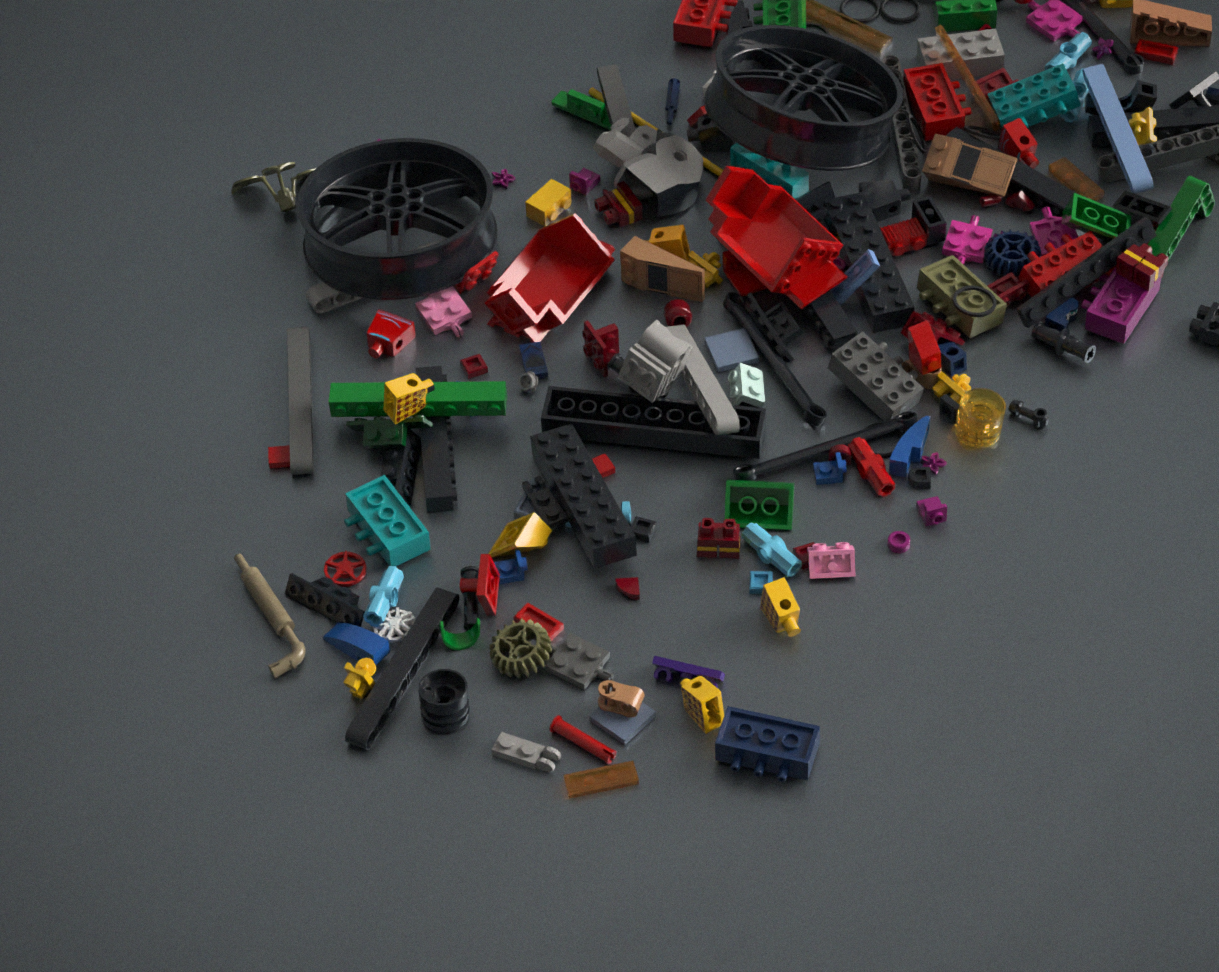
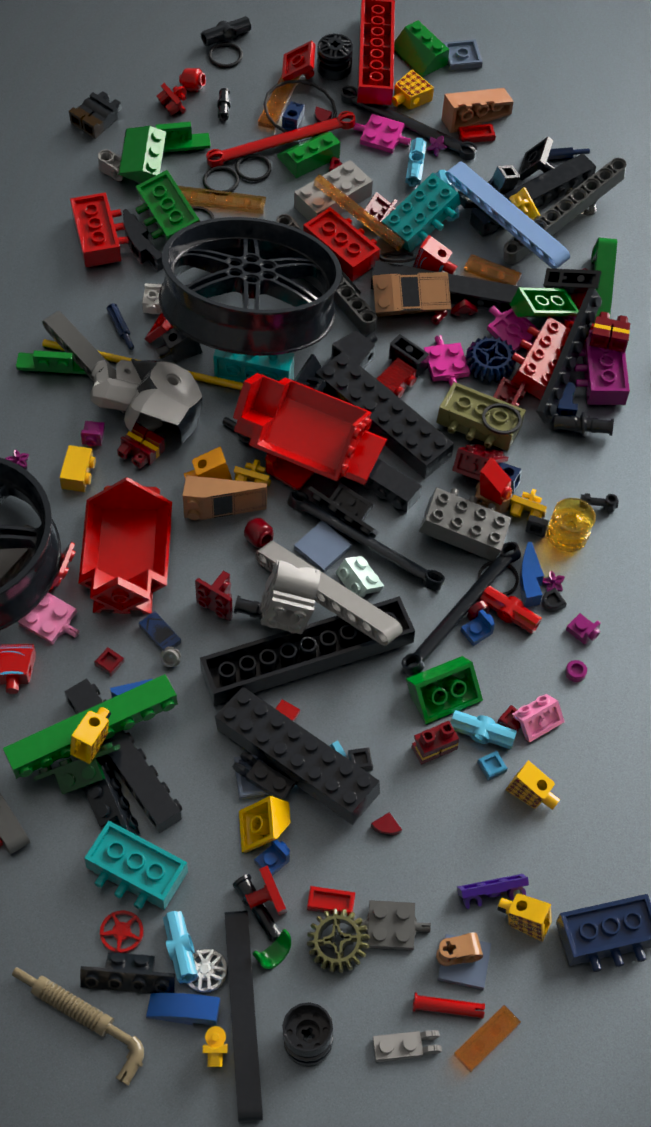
camera: 35 degrees left, 10 degrees up
medium blue tile [830,249,880,306] -> none

